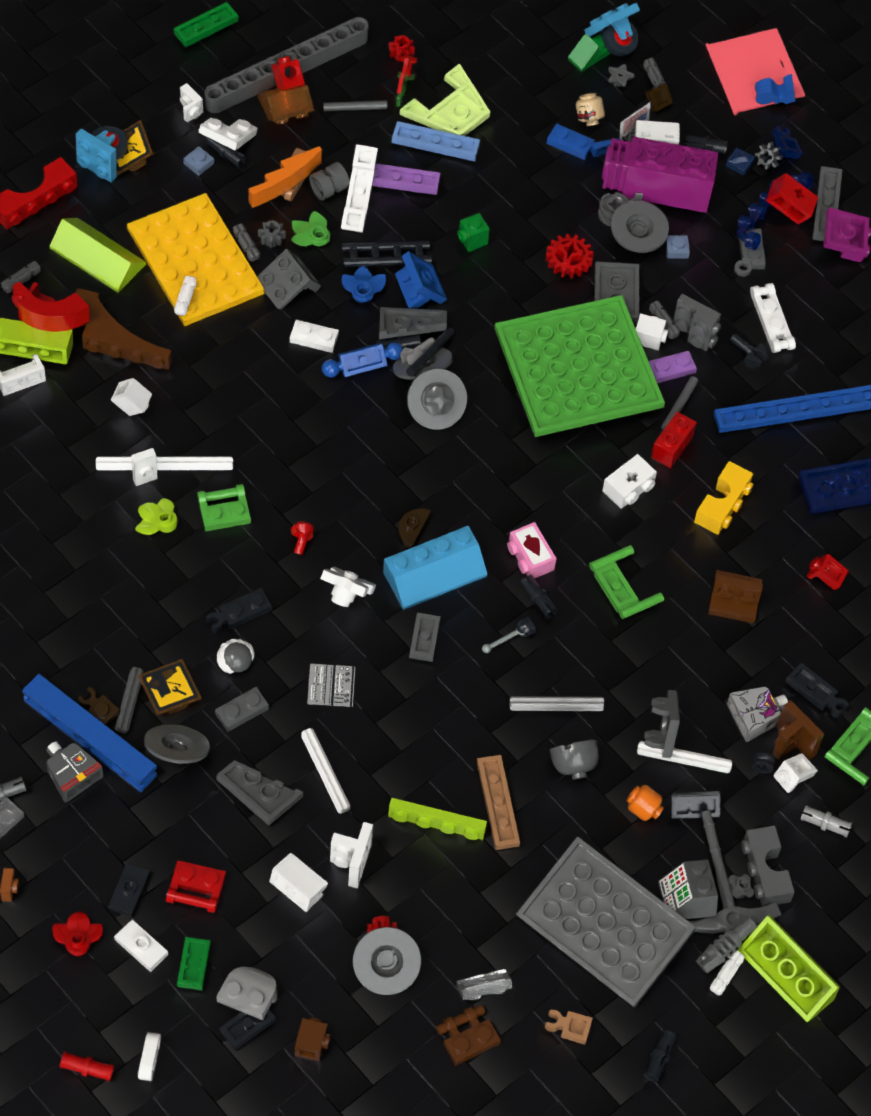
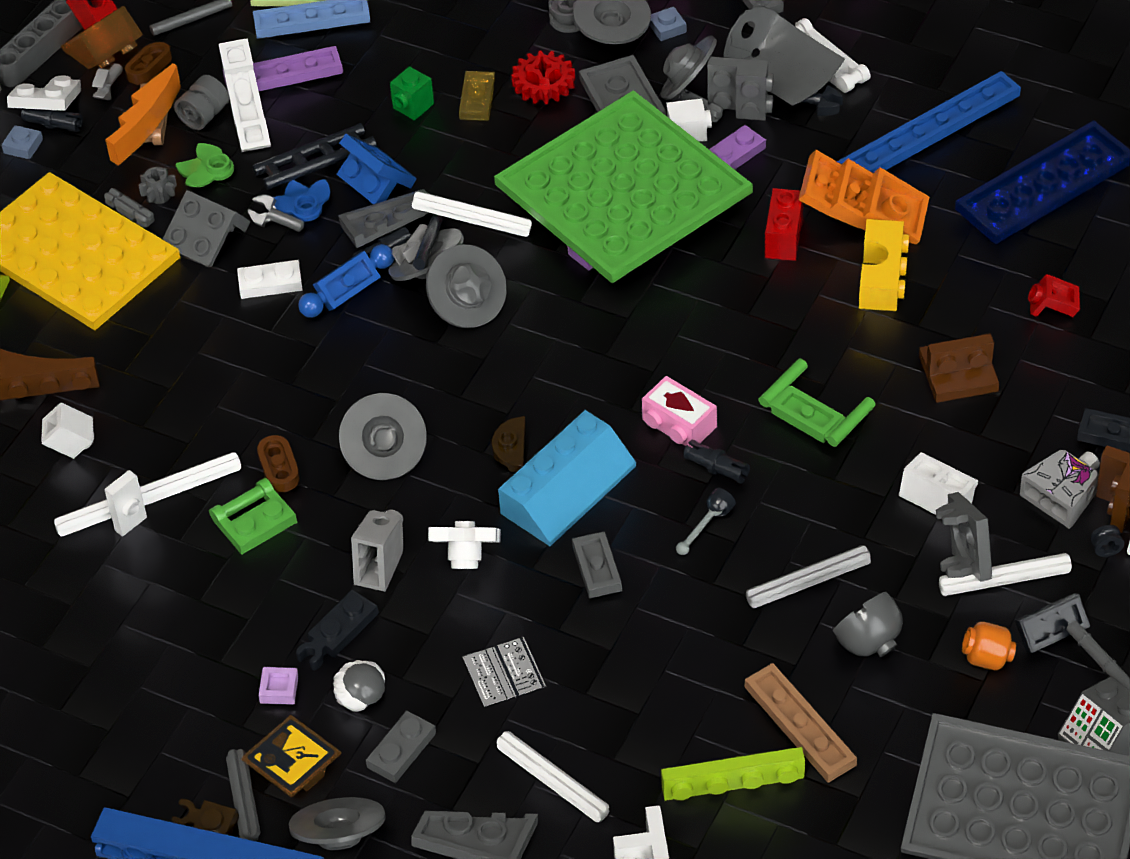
camera: 15 degrees left, 10 degrees down
lime plate [135,498,178,535] -> none
white axle [174,275,196,316] -> none
red plate [291,521,314,555] -> none
white brick [603,454,657,509] -> none
dark grey bar [661,376,698,430] -> none
none -> light grey bar [92,64,123,100]
none -> reddish brown plate [125,42,172,85]
none -> bar [248,195,304,232]
none -> reddish brown plate [257,435,300,492]
none -> lavender plate [258,667,299,704]
none -> hat [339,393,427,480]
none -> light grey torso [351,510,403,592]
none -> white axle [412,191,532,237]
none -> clear yellow plate [459,71,495,120]
none -> dark grey hat [661,36,717,101]
none -> dark grey piece [724,6,845,106]
none -> orange slope [798,150,930,244]
none -> white hinge [899,452,978,515]

